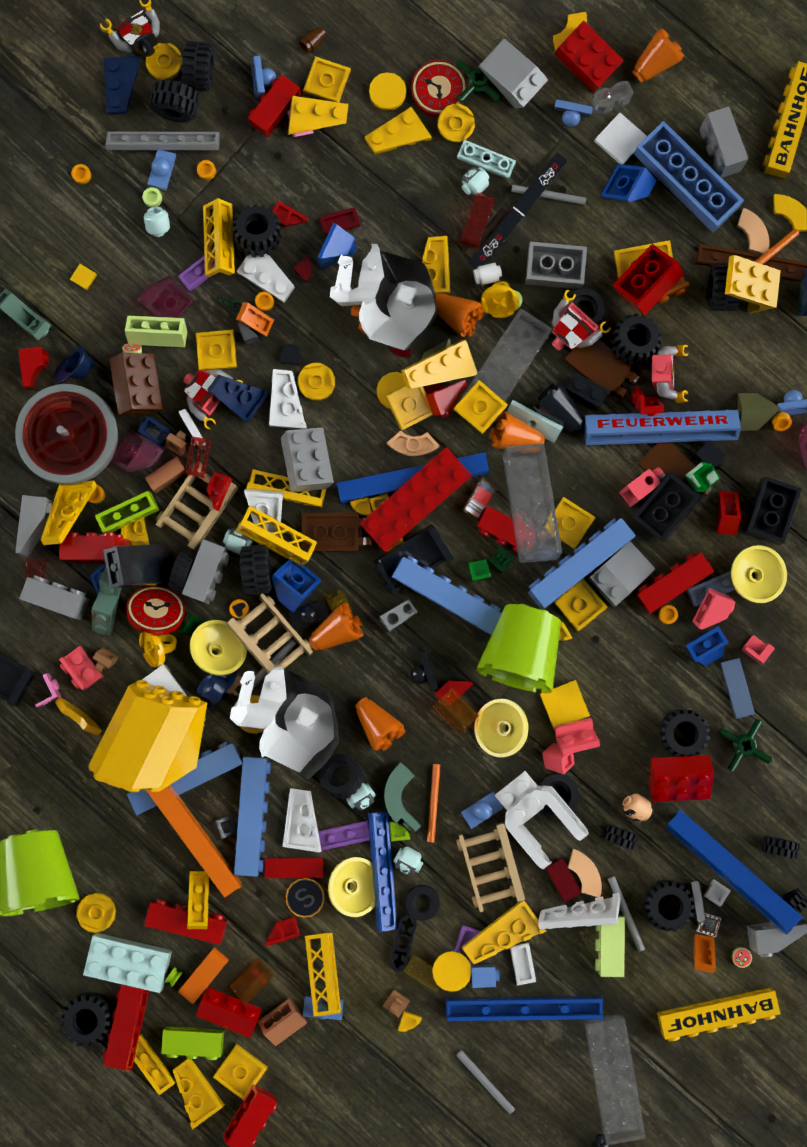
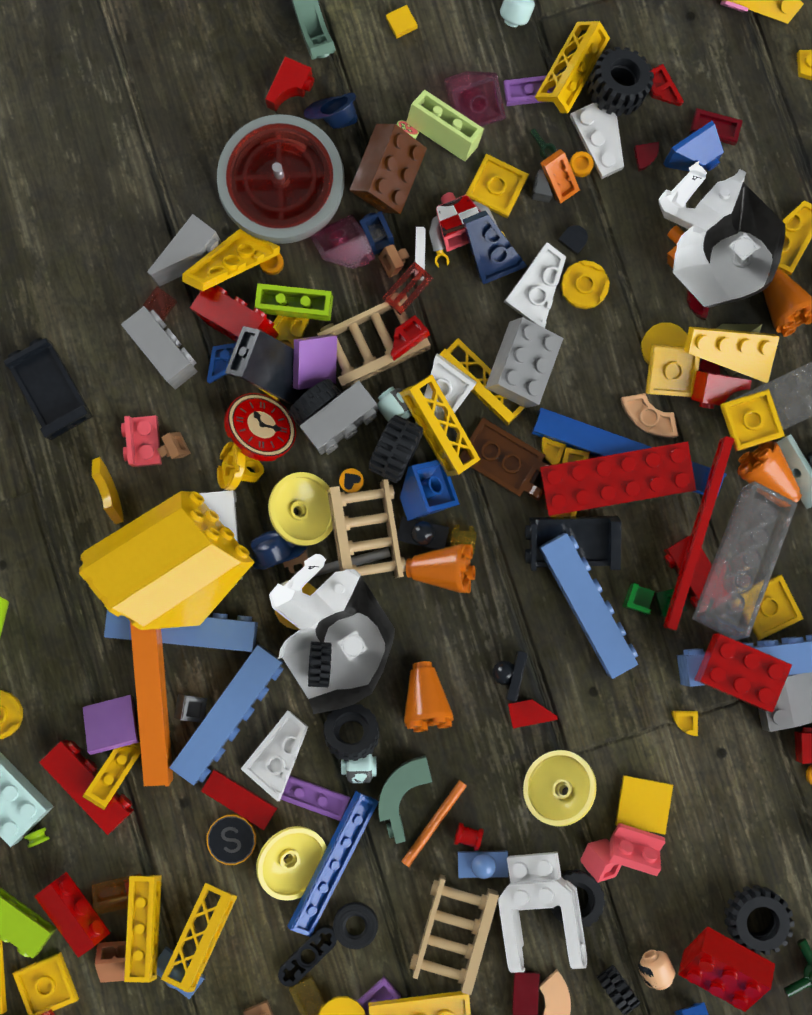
camera: 35 degrees right, 0 degrees up
bright pink bracket [35,673,61,707] -> none
sand green arch [91,566,122,635] -> none
nougat brick [145,456,188,494] -> none
dark green tile [178,612,203,636] -> none
orange beam [178,947,229,1004] -> none
red tile [265,916,301,946] -> none
light grey leg [379,600,417,633] -> none
lime tile [389,821,410,842] -> none
light aqua head [393,847,423,876] -> none
clear orange panel [433,688,479,734] -> none
slope [462,478,498,521] -> none
lime cone [476,604,561,693] -> none
yellow tile [553,578,608,632] -> none
none -> medium lavender tile [83,695,139,755]
none -> yellow fence [124,875,162,983]
none -> medium lavender tile [293,334,337,390]
none -> black tyre [308,641,332,688]
none -> red bush [454,822,484,851]
none -> red tile [663,436,734,631]
none -> red brick [694,633,792,713]

